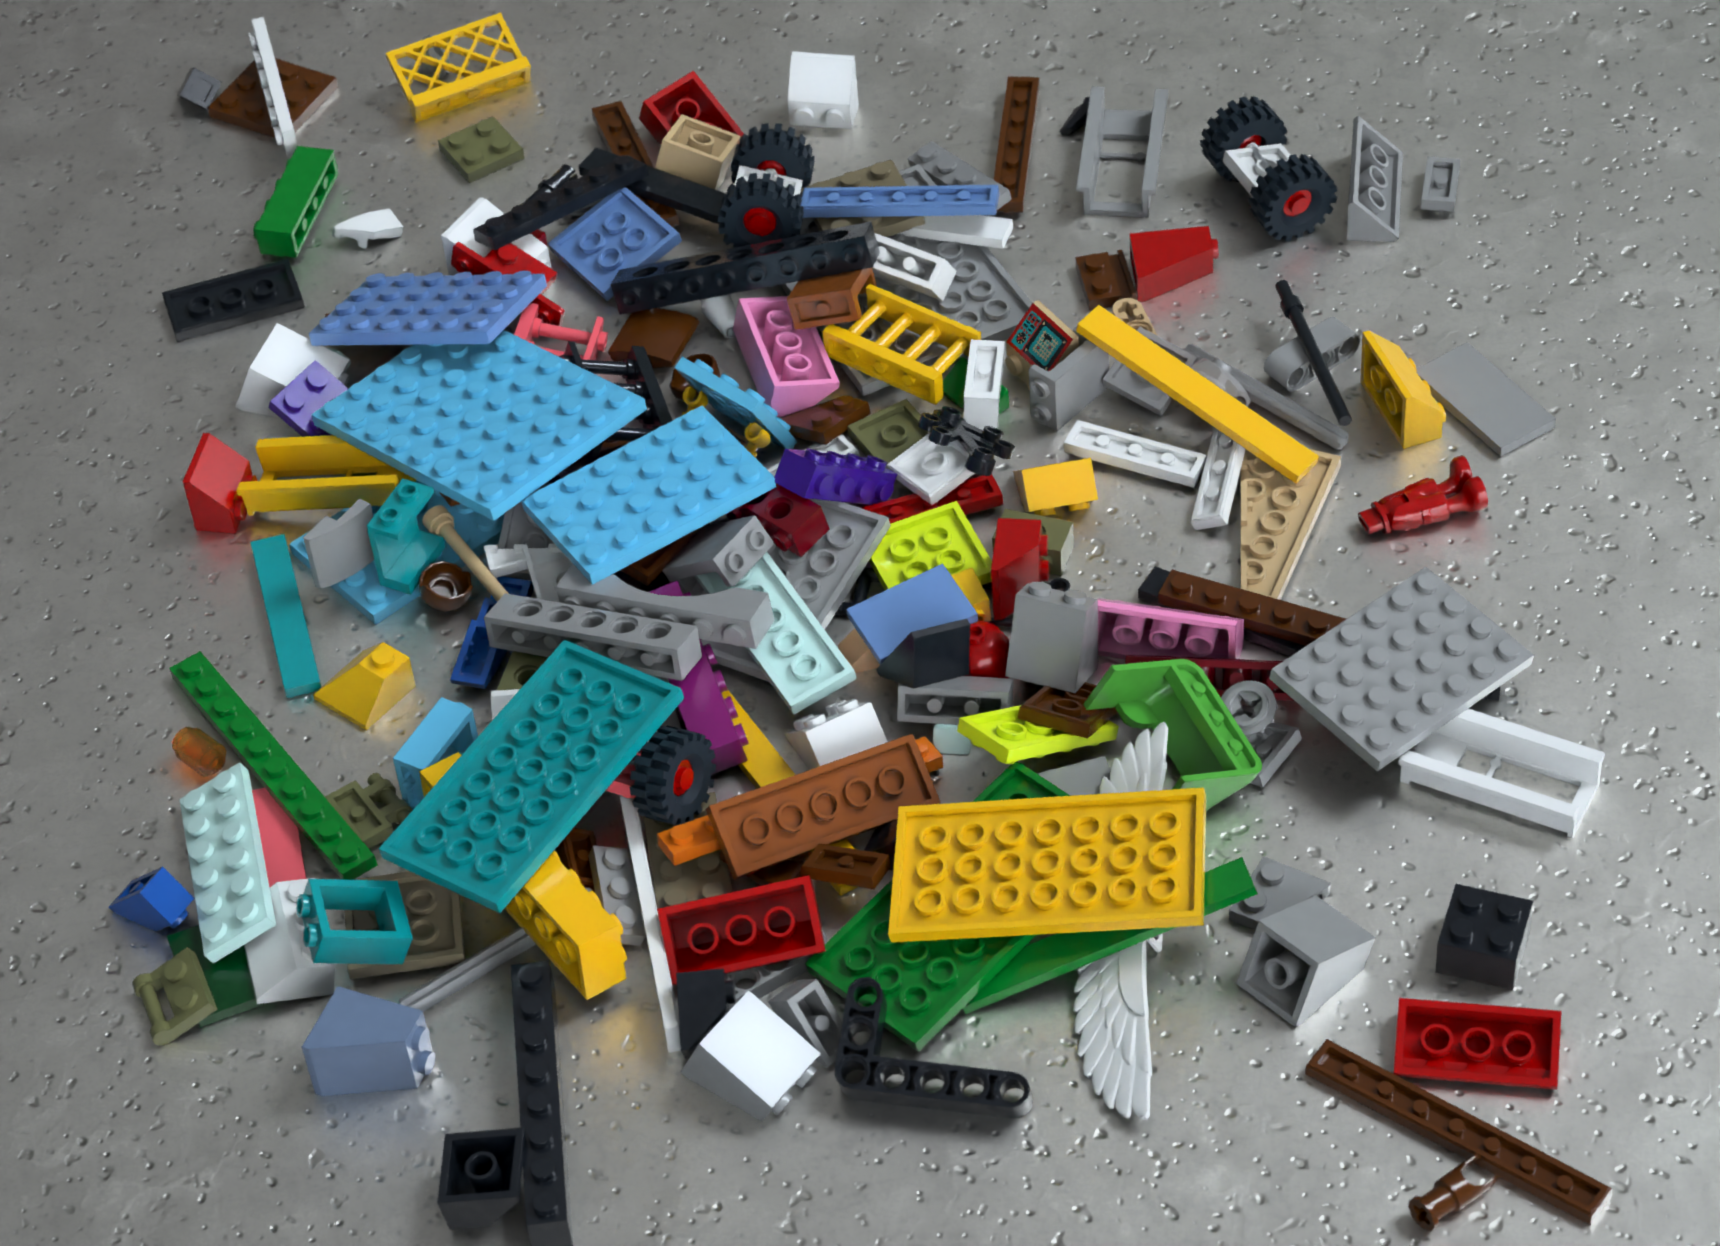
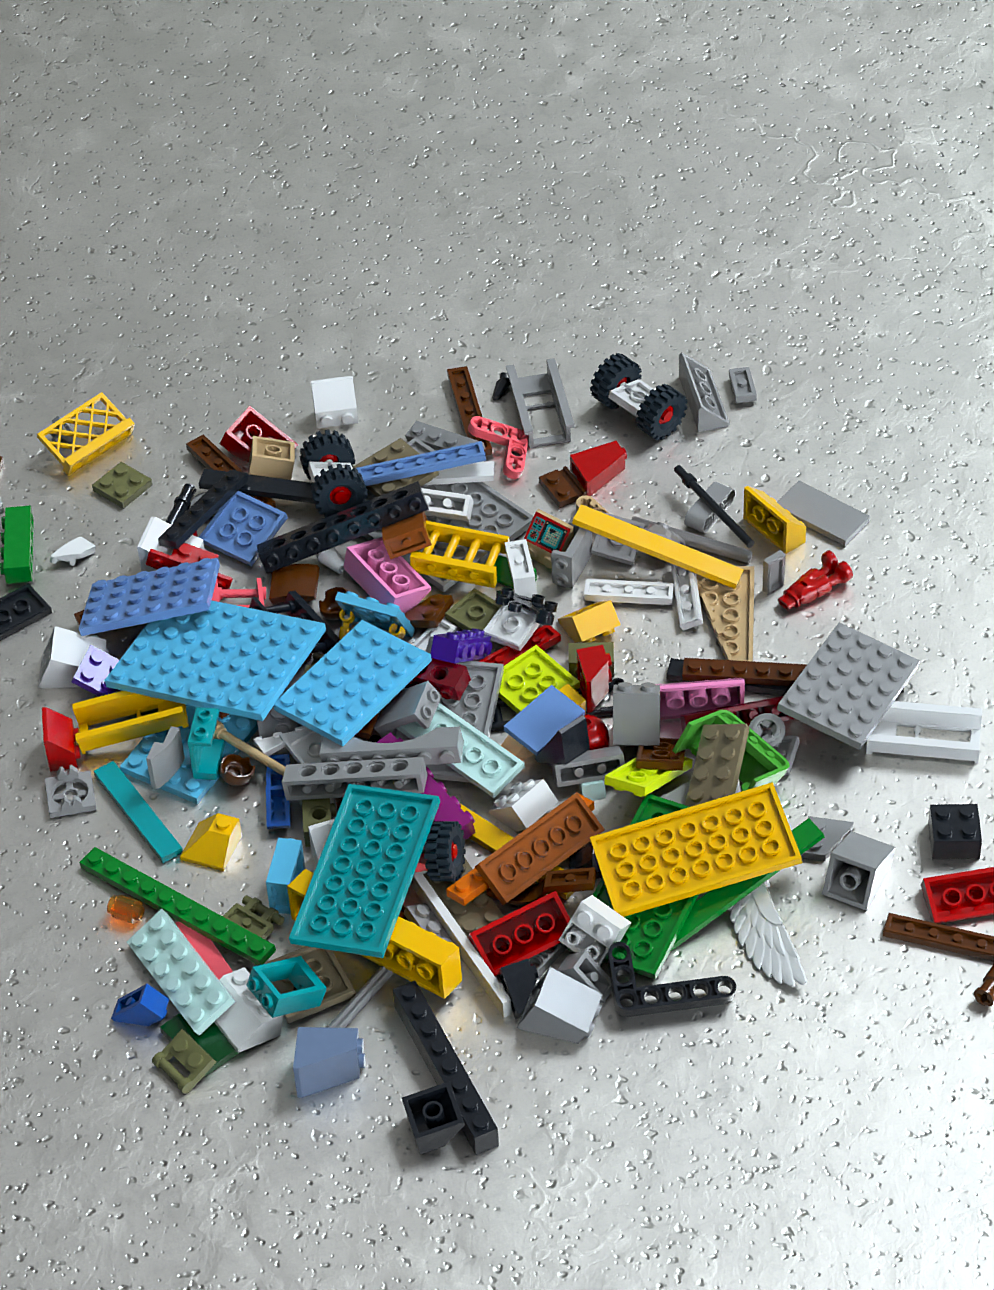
camera: 20 degrees left, 0 degrees up
none -> light grey piece [45,765,96,818]
none -> coral beam [468,416,528,479]
none -> white slope [558,895,631,966]
none -> dark tan plate [685,724,750,807]
none -> light grey tile [762,550,785,595]

